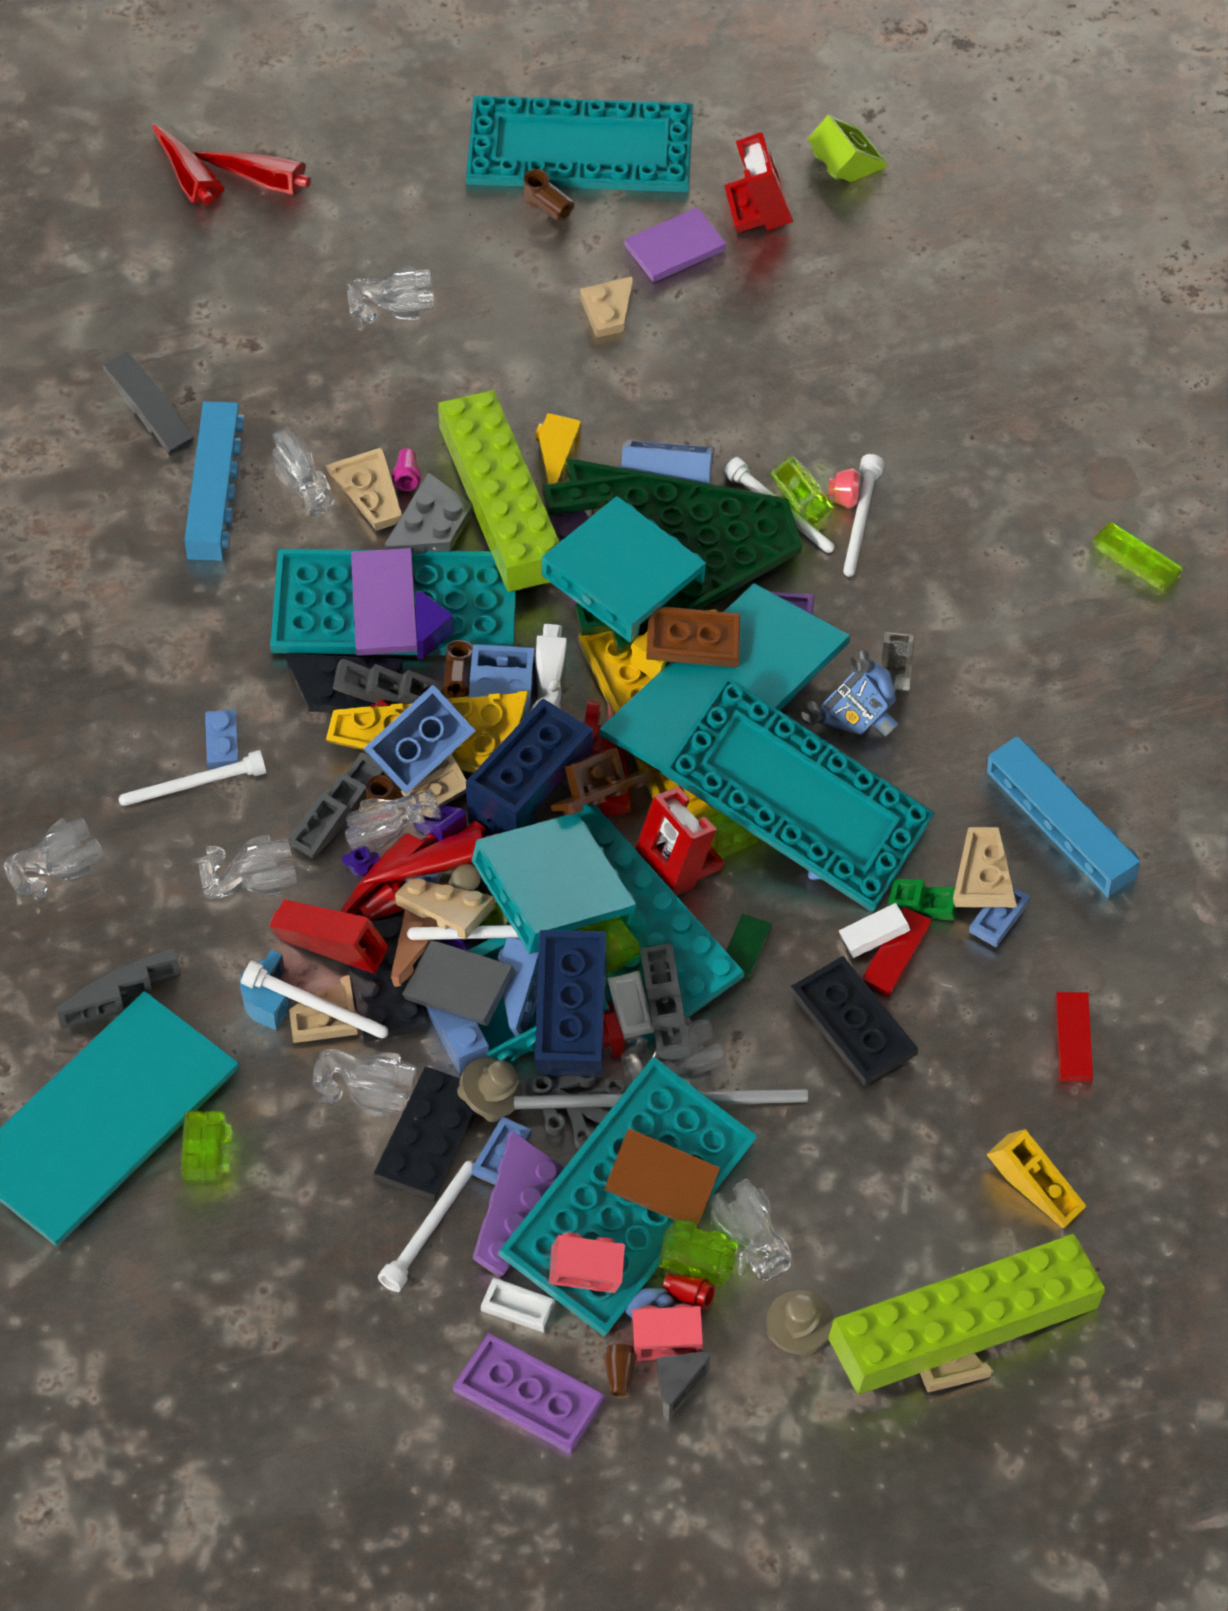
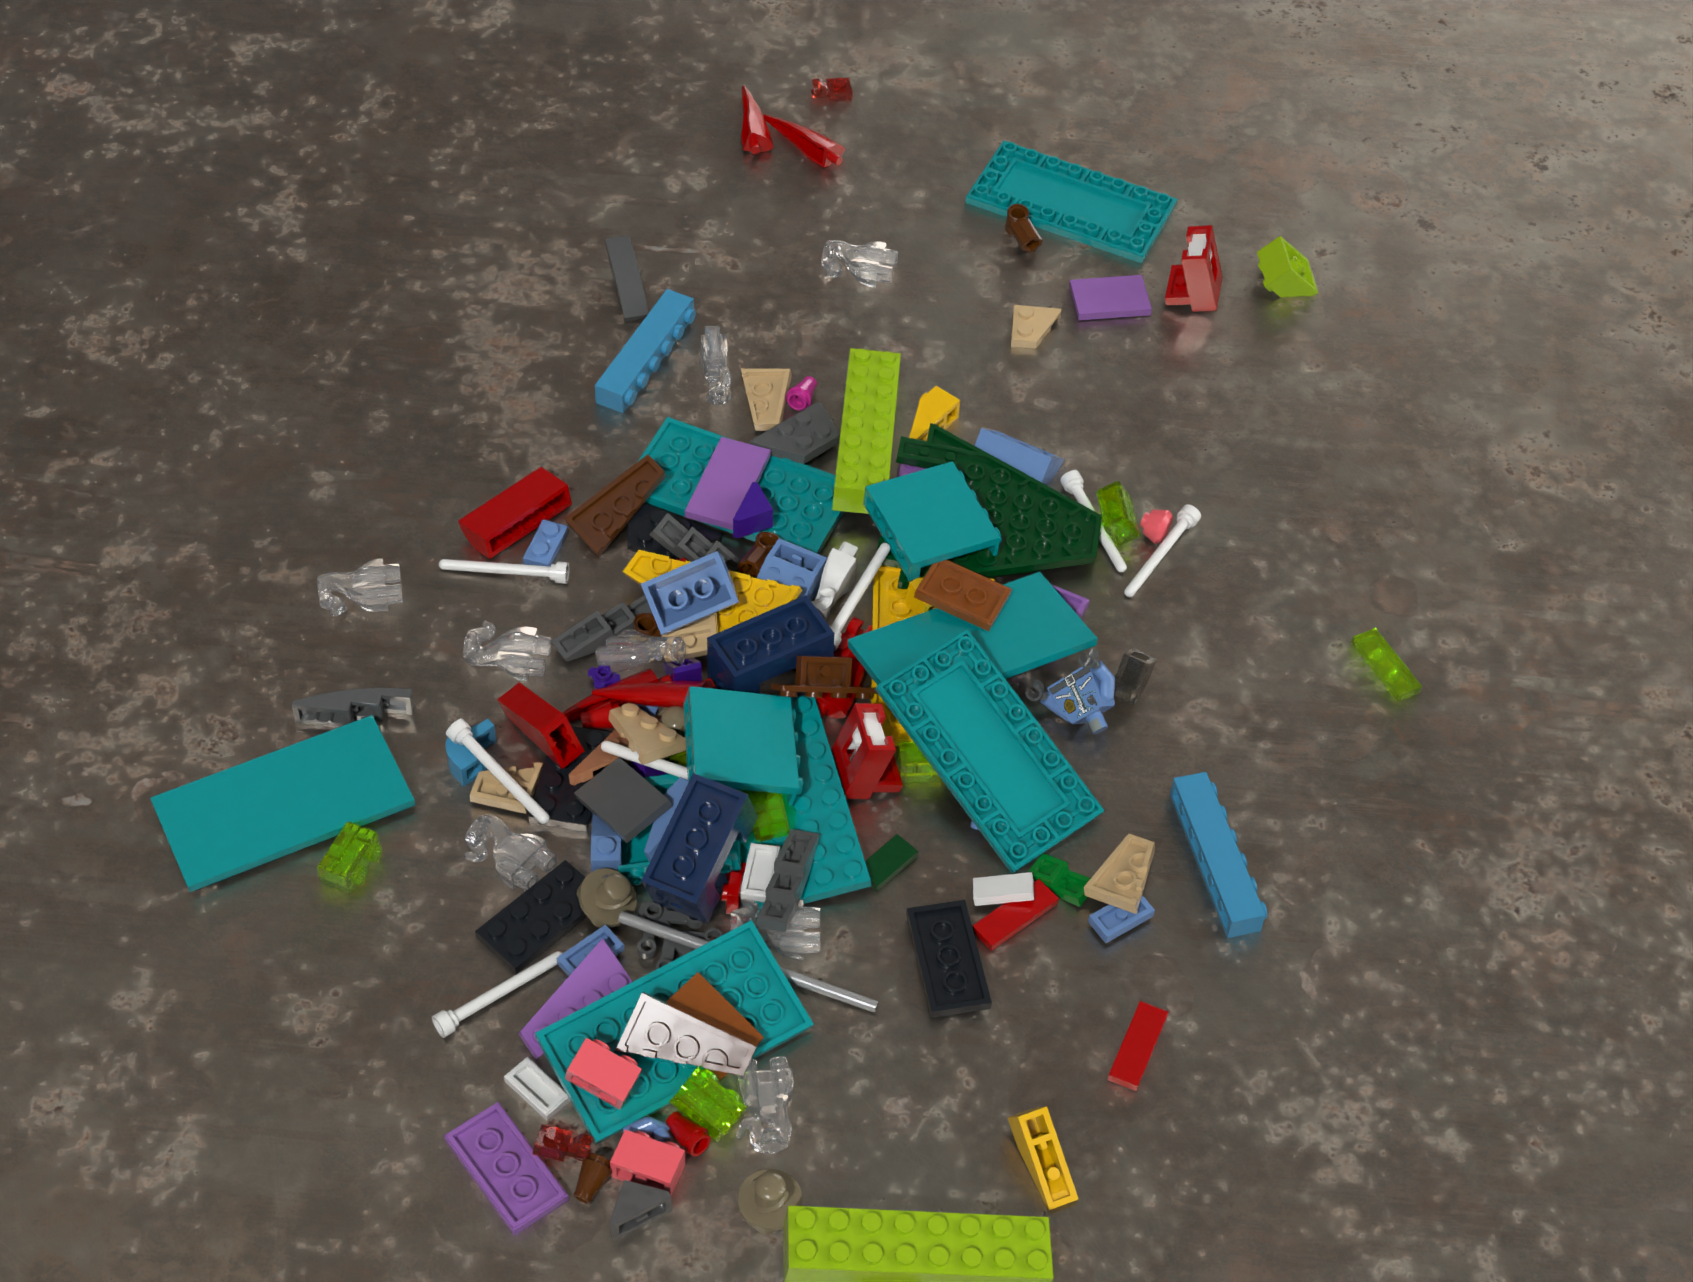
camera: 20 degrees right, 5 degrees down
none -> red brick [458,467,572,559]
none -> clear red plate [532,1124,593,1162]
none -> reddish brown wing [564,454,666,558]
none -> wing [615,992,758,1076]
none -> clear red plate [811,78,853,101]
none -> white piece [829,543,891,651]

